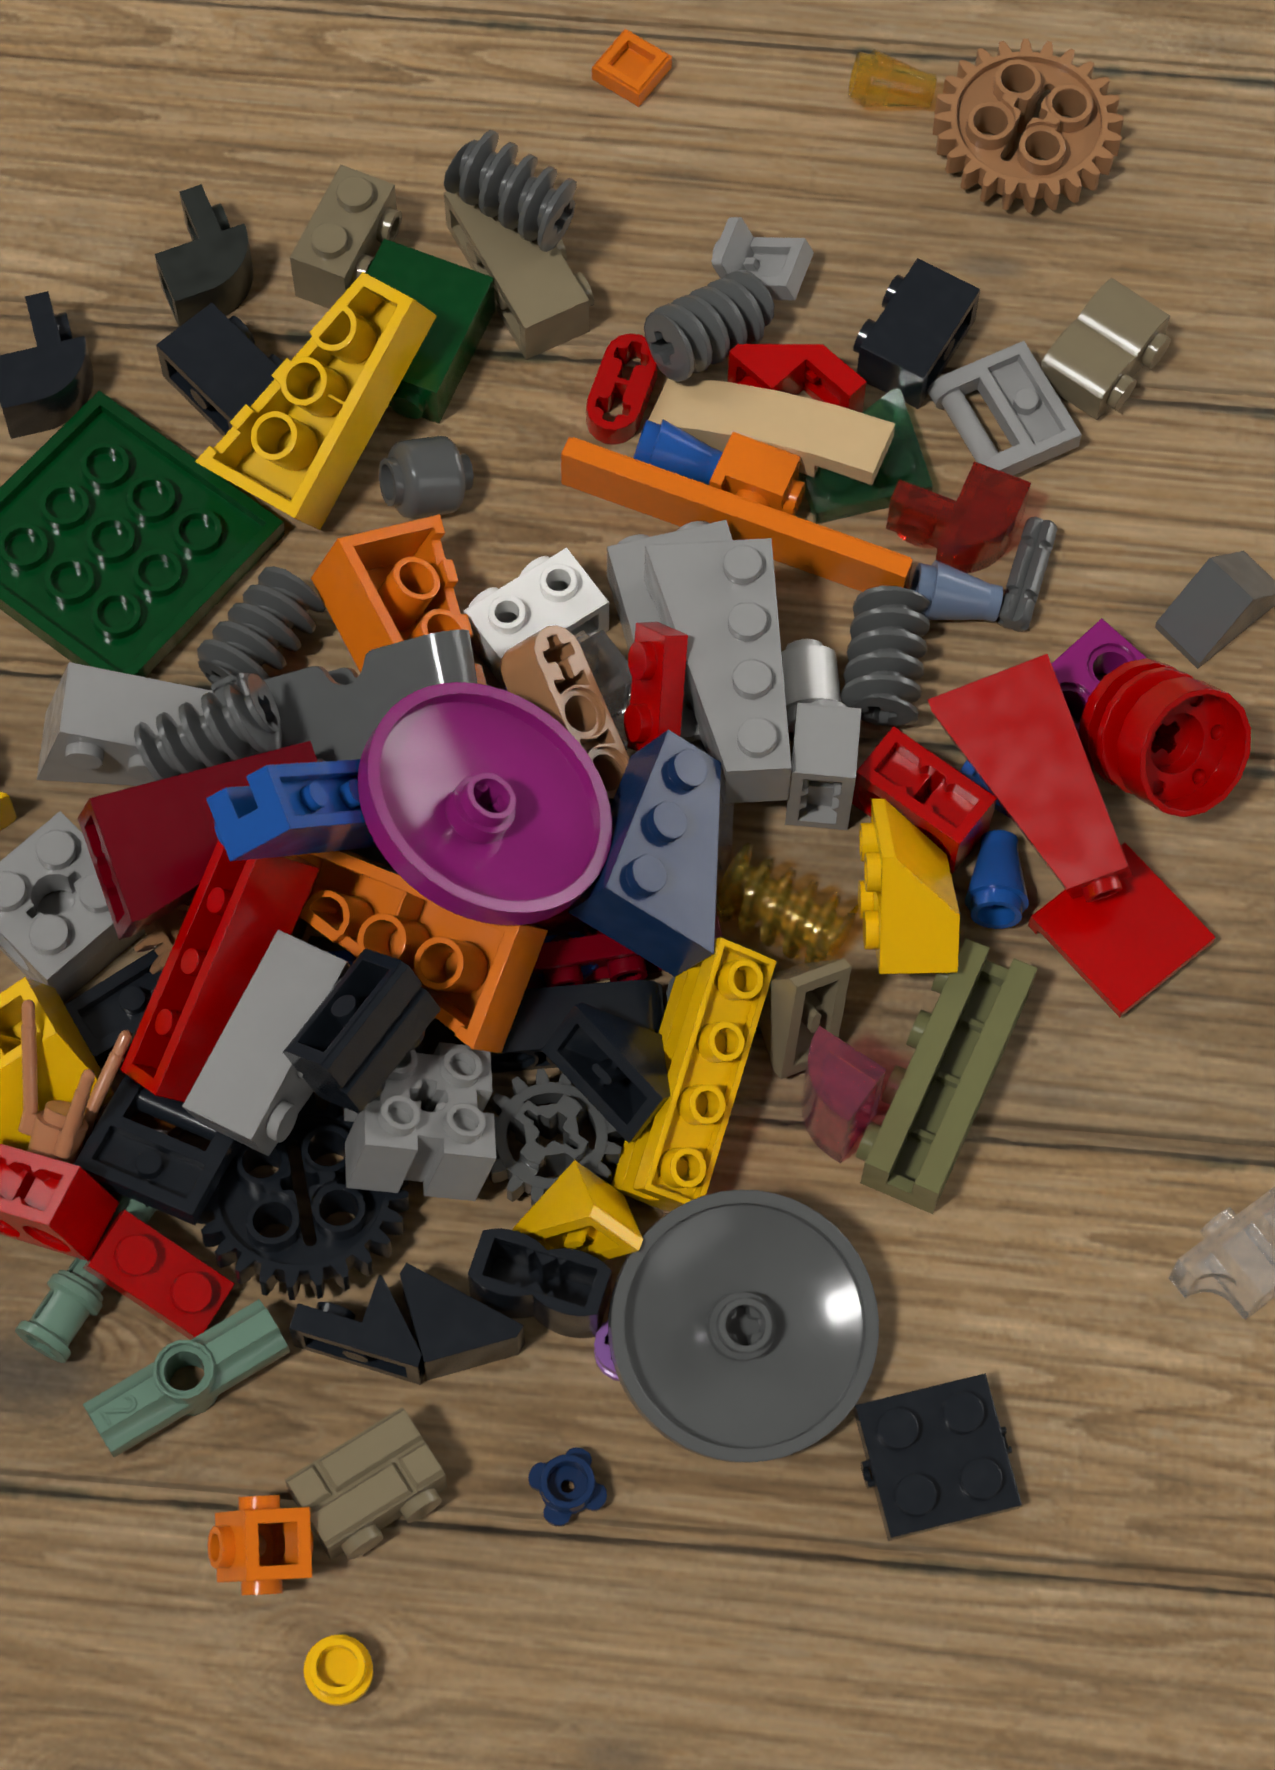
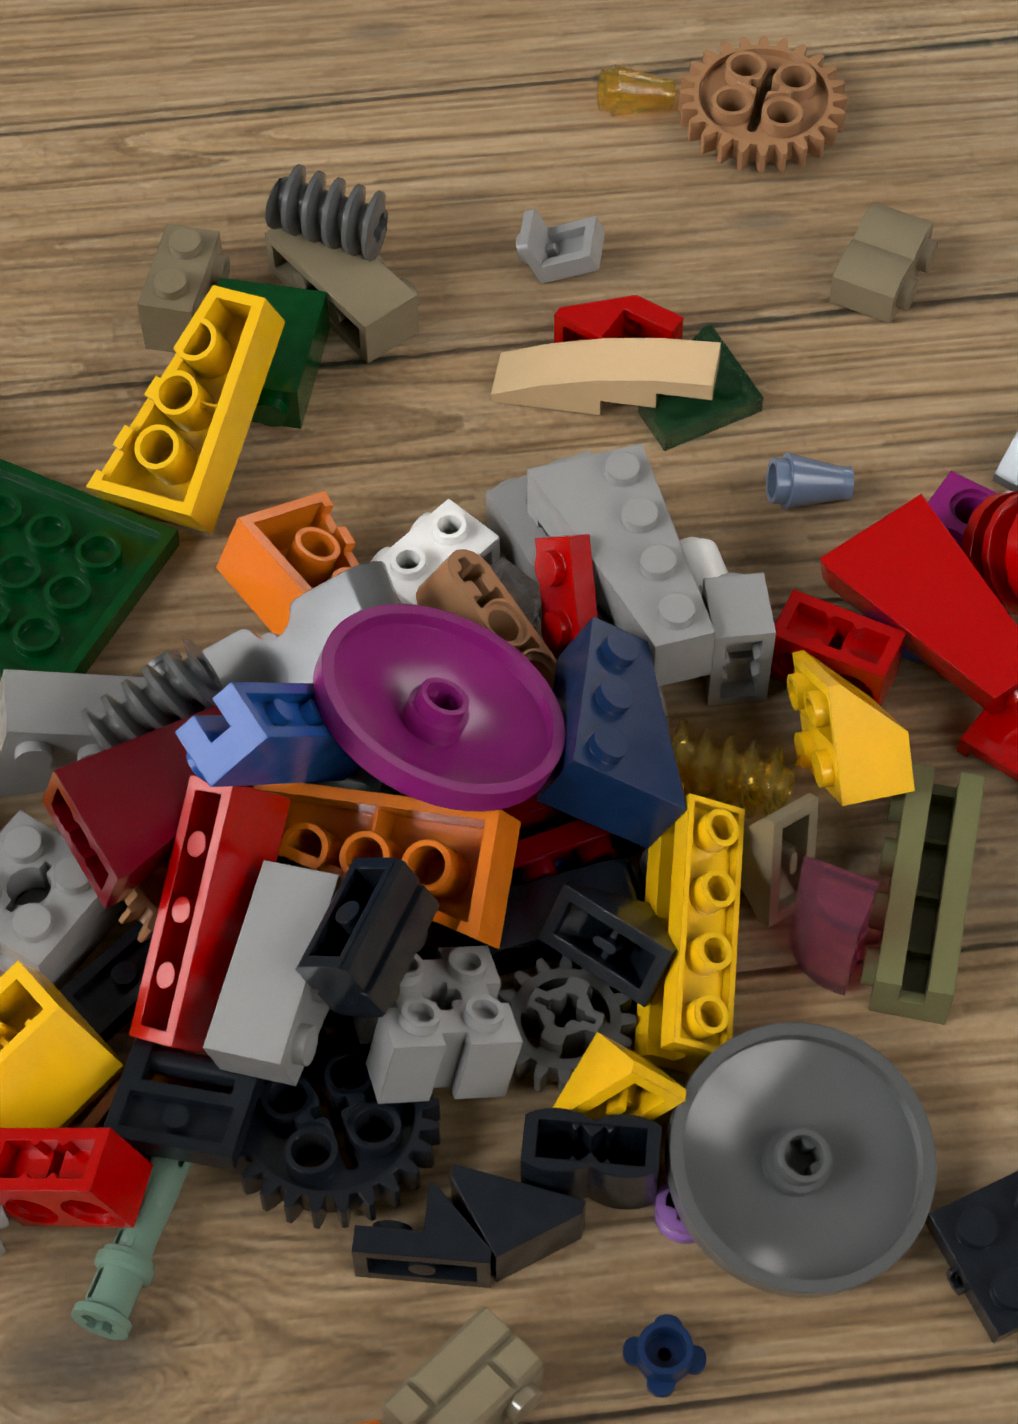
camera: 10 degrees left, 10 degrees down
nougat plant [18,1000,132,1164] -> none
red plate [83,1210,235,1340] -> none
sand green piece [83,1299,290,1458] -> none
pearl dark grey brick [154,184,253,327] -> none
black brick [156,303,283,437] -> none
dark grey piece [197,566,326,684] -> none
dark grey head [379,436,474,519] -> none
orange tile [561,437,913,592] -> none
red beam [586,333,658,445] -> none
orange tile [592,29,672,107] -> none
blue cone [633,419,723,485] -> none
dark grey piece [644,269,774,382] -> none
orange brick [709,432,806,516] -> none
dark grey piece [841,585,930,727] -> none
black brick [853,258,981,410] -> none
clear red brick [886,461,1031,573] -> none
light grey plate [927,341,1082,489] -> none
blue cone [965,830,1029,929] -> none
dark grey axle [997,517,1058,632] -> none

